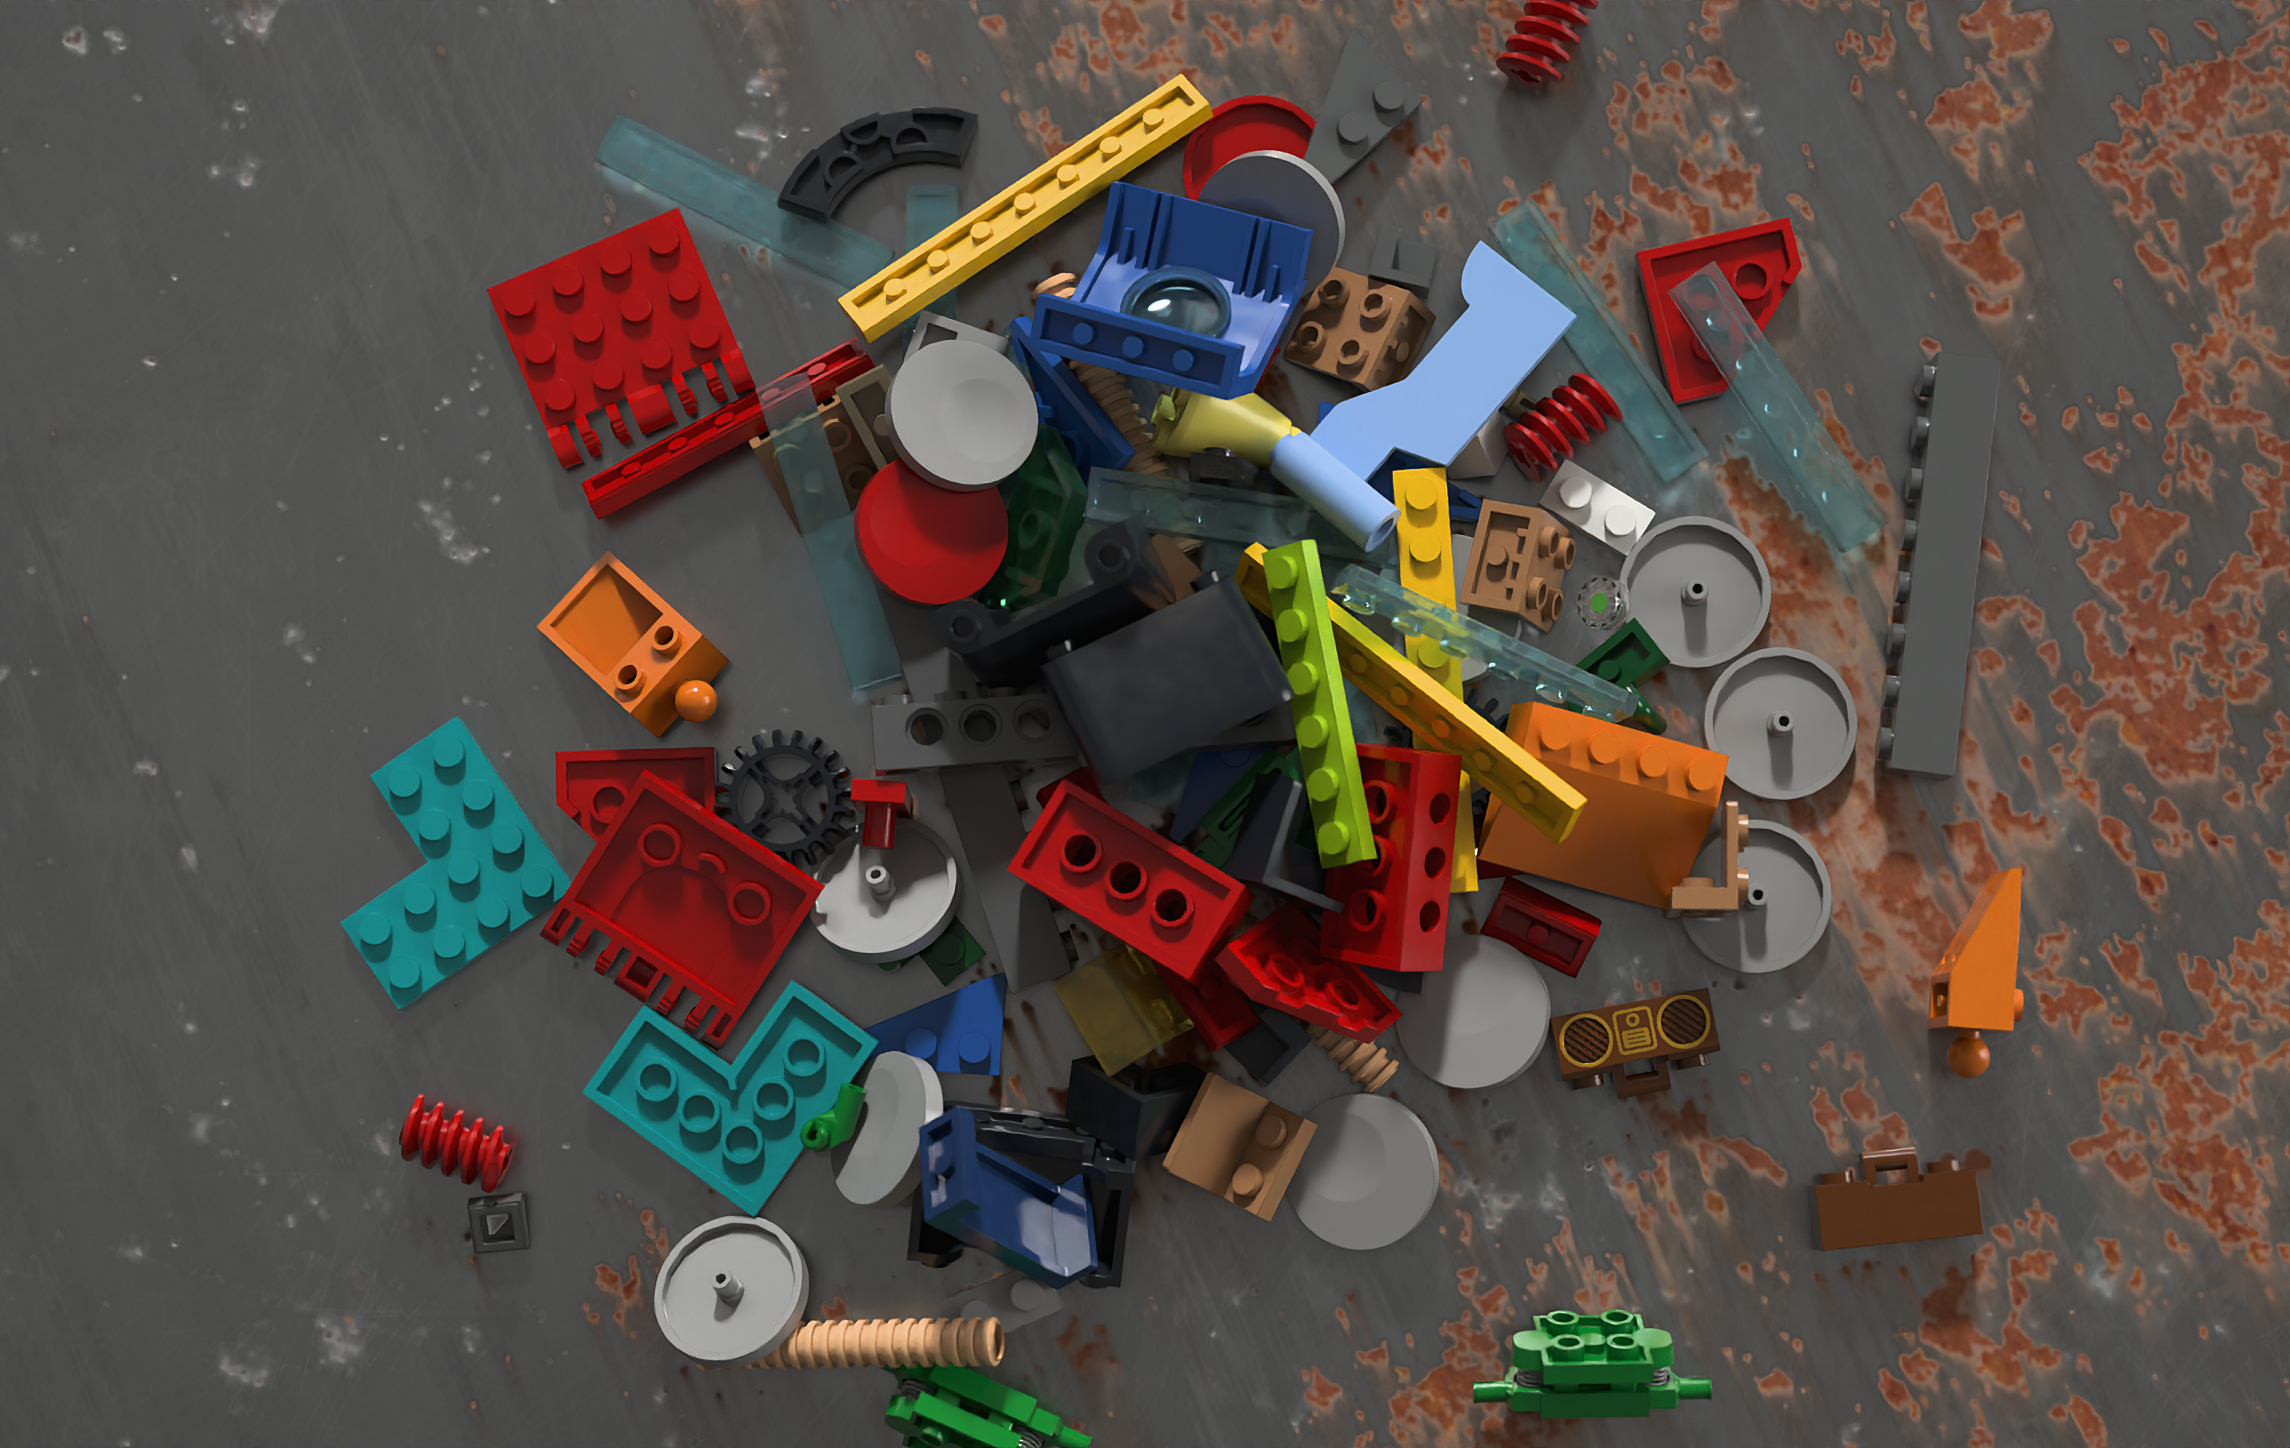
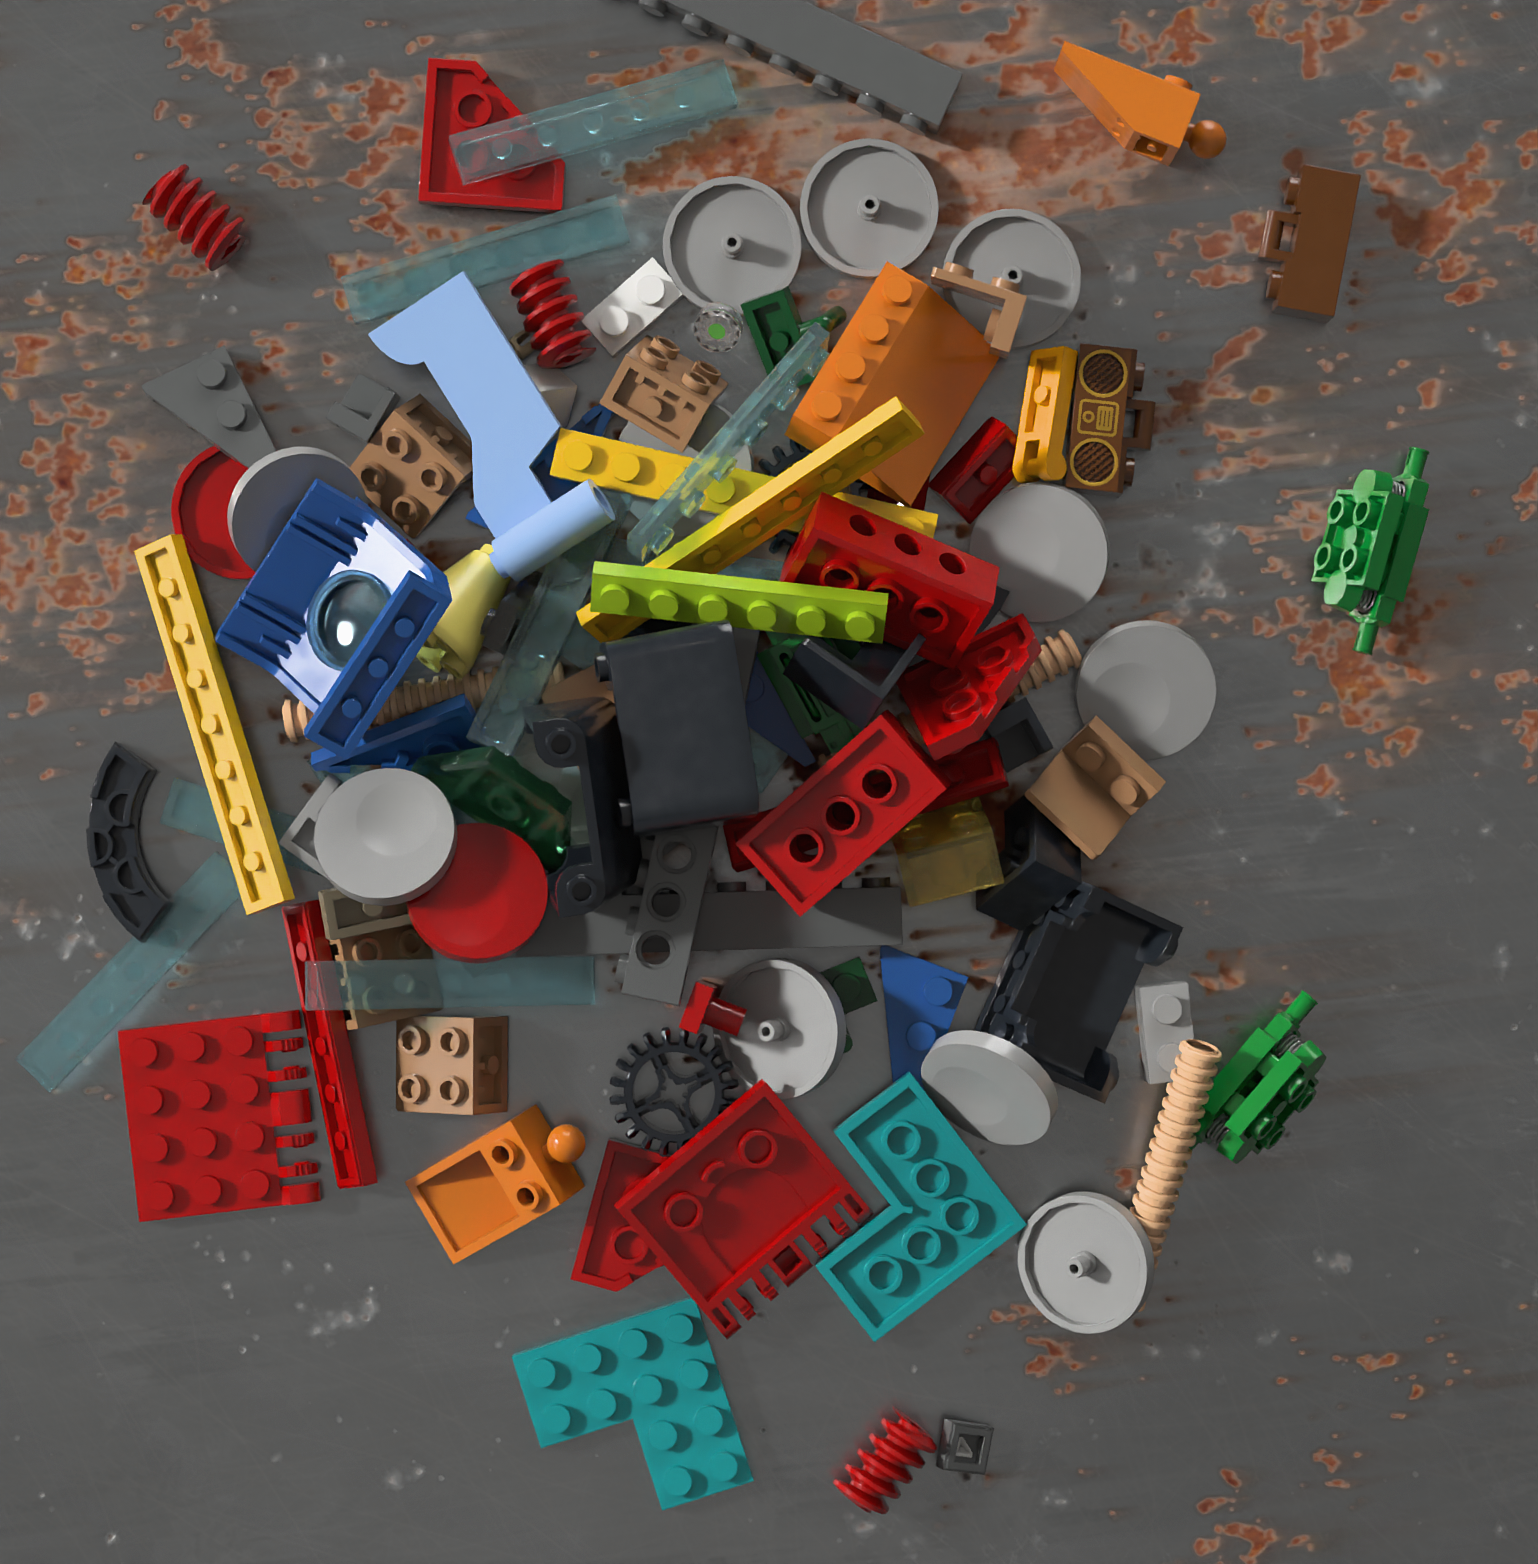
camera: 75 degrees left, 5 degrees up
green arm [800,1083,867,1152] -> none
dark blue panel [918,1105,1098,1290] -> none
none -> medium nougat bracket [396,1015,508,1115]
none -> light orange plate [1013,346,1078,484]

